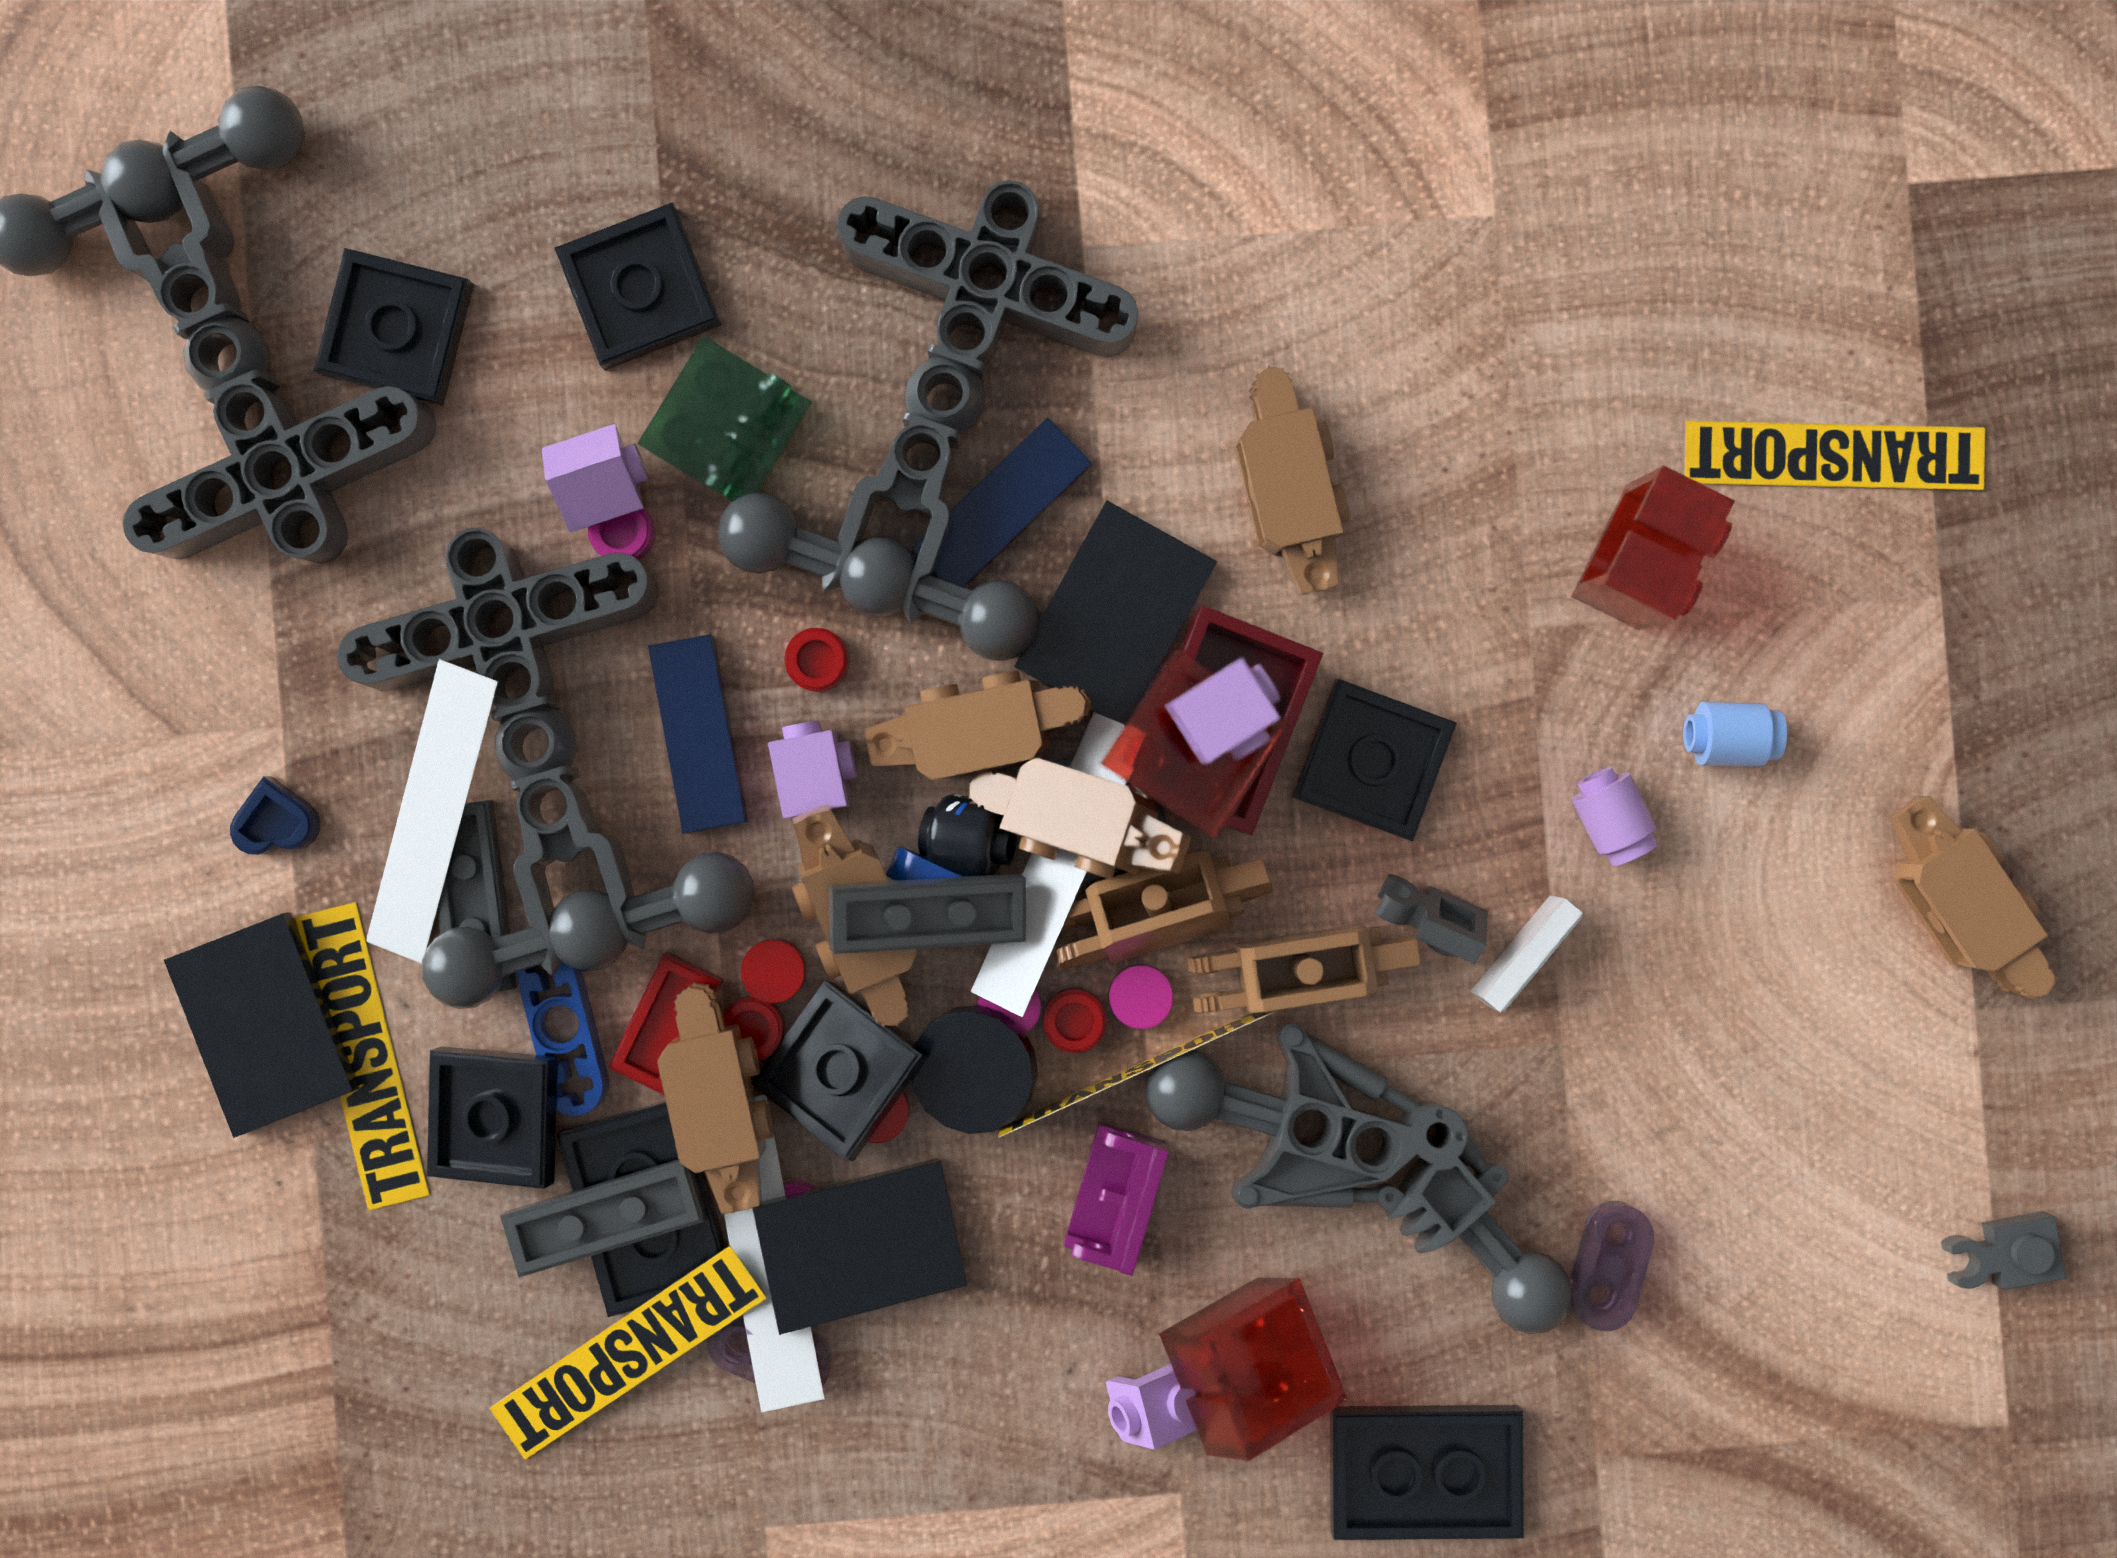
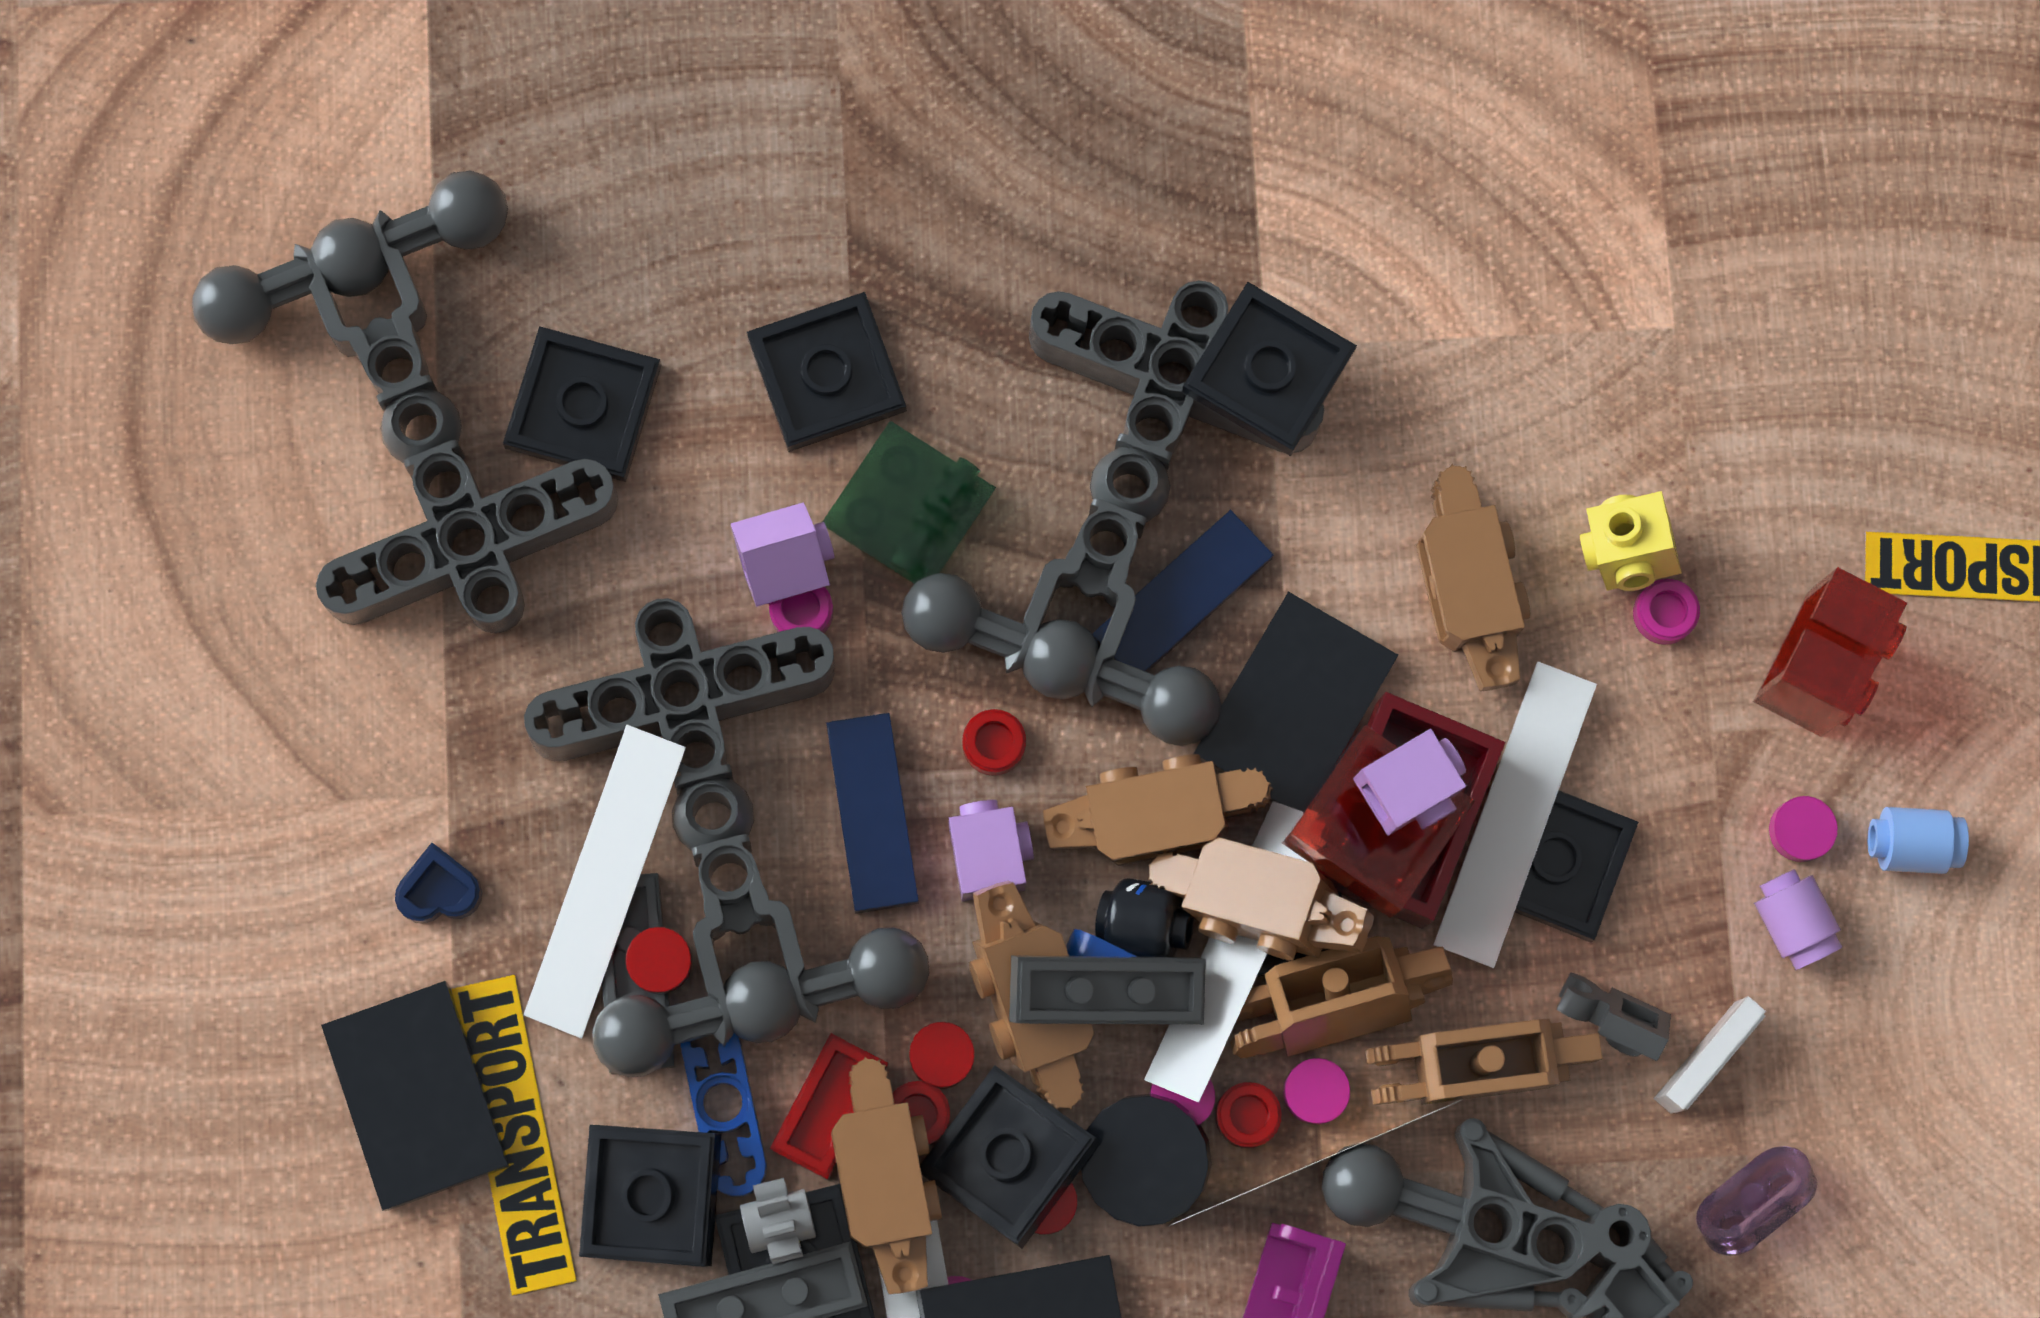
camera: 10 degrees left, 10 degrees down
none -> red tile [626,927,692,994]
none -> light grey gear [740,1178,816,1264]
none -> black tile [1182,282,1357,456]
none -> white sticker [1433,661,1597,968]
none -> light yellow brick [1580,491,1682,591]
none -> dark pink tile [1633,579,1700,645]
none -> clear purple plate [1696,1146,1817,1256]
none -> dark pink tile [1769,796,1838,862]

